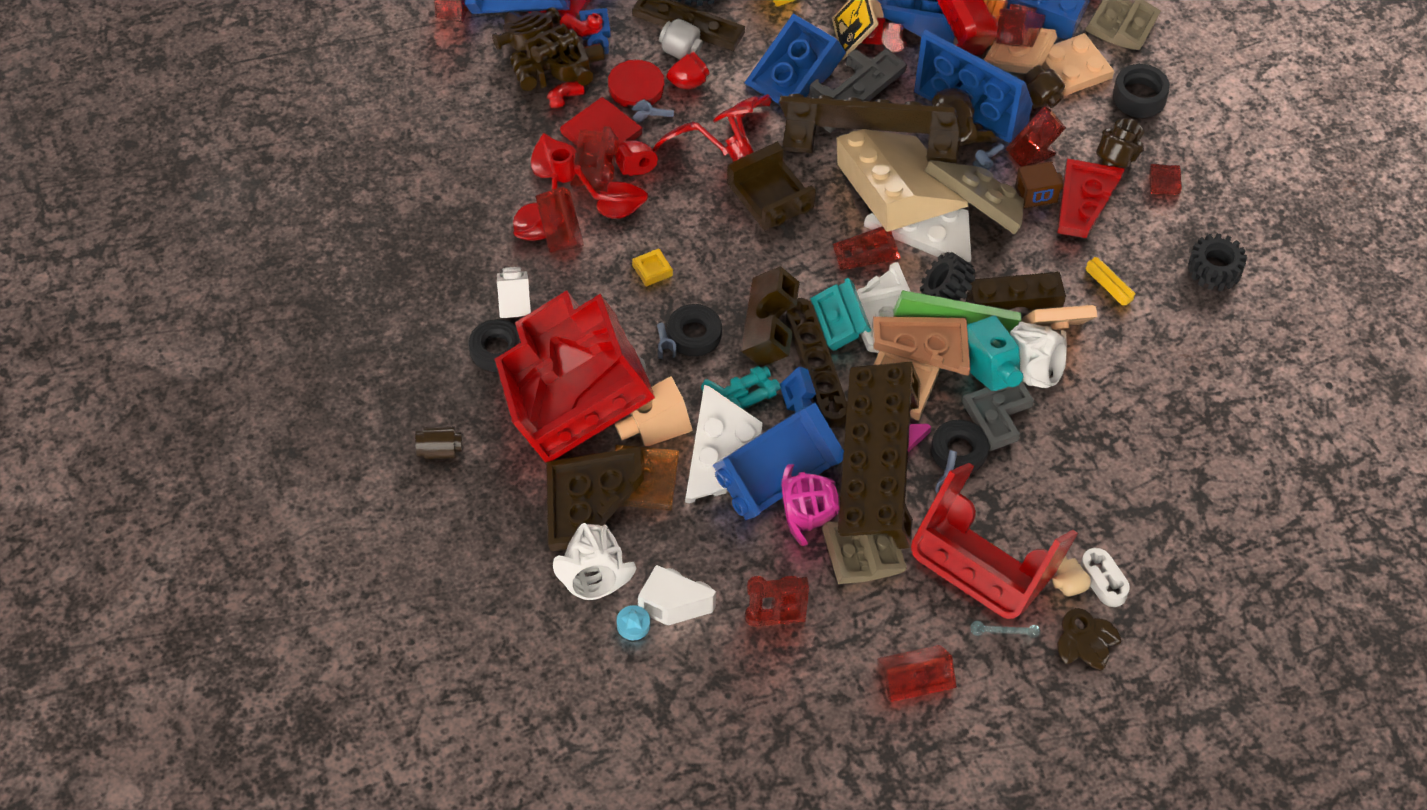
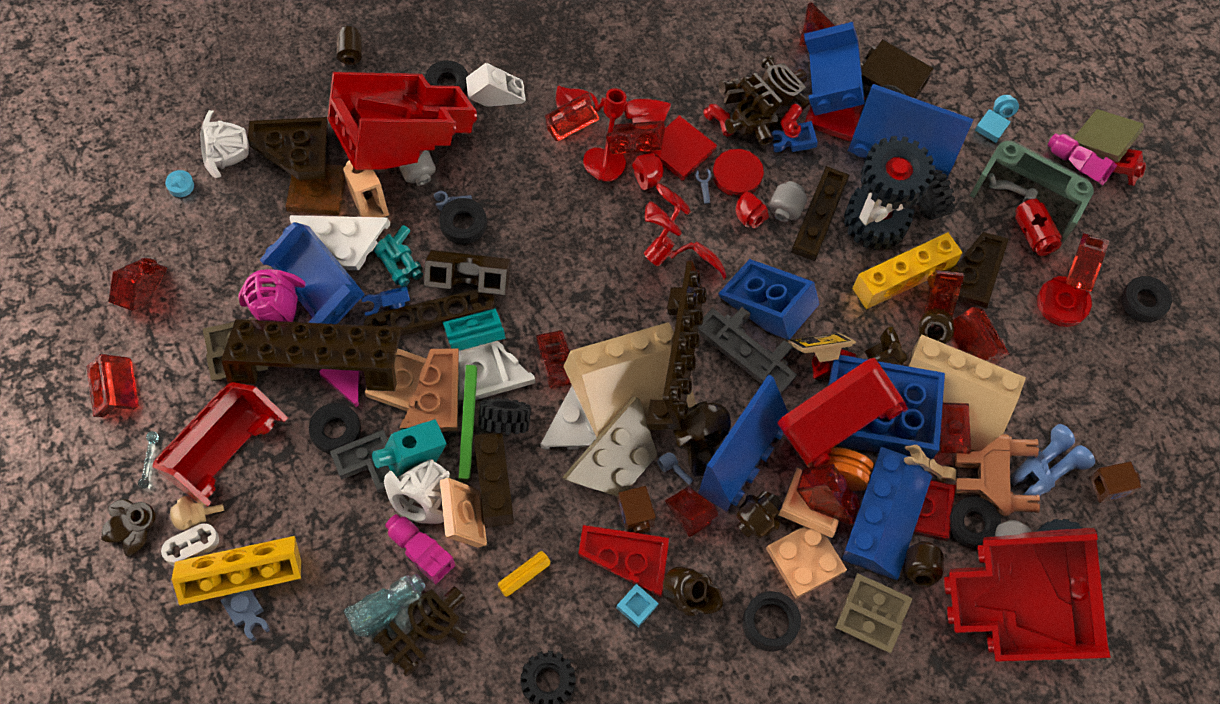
camera: 85 degrees right, 10 degrees up
yellow tile [632,248,673,287] -> none
white slope [638,565,716,625] -> none
dark brown panel [727,141,816,231] -> none
clear red plate [745,576,809,627] -> none
clear red piece [882,22,908,55] -> none
sand blue hand [936,450,957,493] -> none
clear red tile [1149,164,1182,195] -> none
none -> clear red slope [108,258,167,311]
none -> yellow brick [171,536,301,605]
none -> sand blue plate [220,590,270,641]
none -> clear light blue piece [343,574,426,637]
none -> dark brown piece [373,580,471,677]
none -> dark pink piece [385,514,456,585]
none -> medium azure tile [616,584,659,628]

